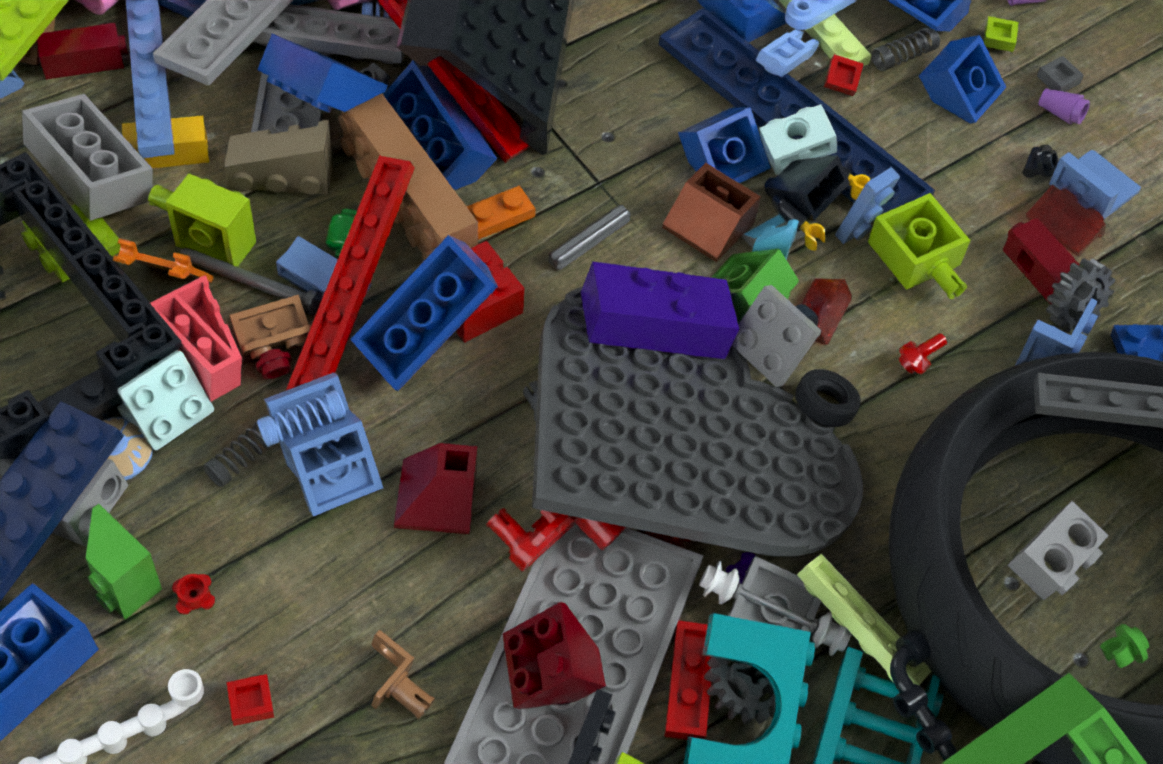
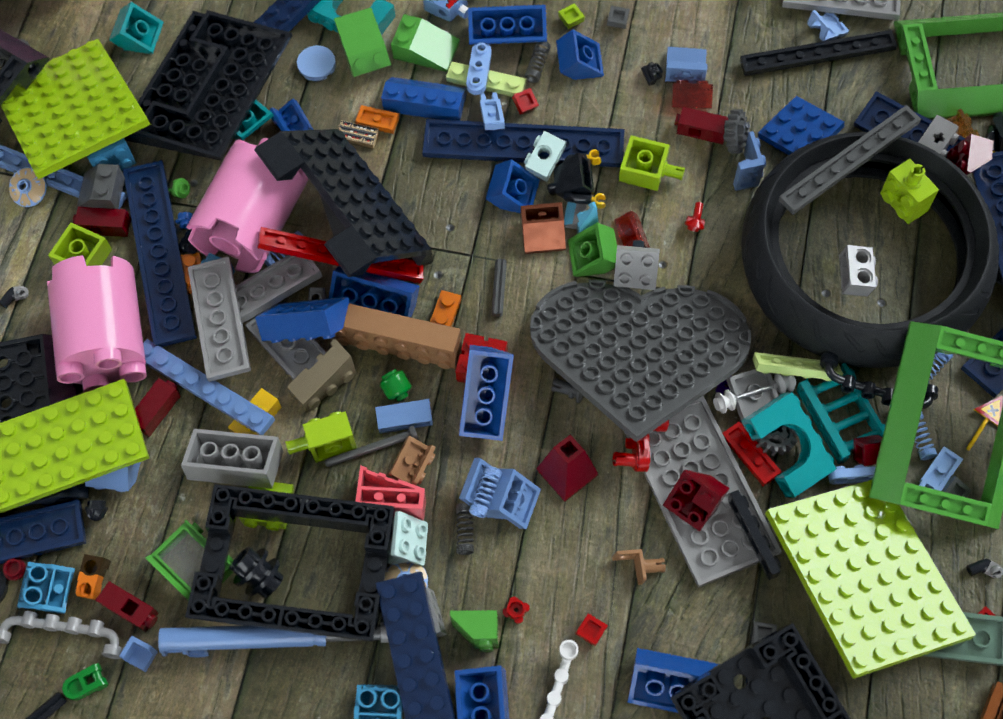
camera: 35 degrees left, 10 degrees up
orange flag [113,238,213,282] -> none
dark red plate [255,349,292,379] -> none
red plate [286,155,415,391] -> none
dark purple brick [580,261,739,359] -> none
black tyre [795,369,861,427] -> none
medium blue plate [835,167,900,244] -> none
medium lavender cone [1039,88,1090,125] -> none
bright green plate [1100,624,1149,668] -> none

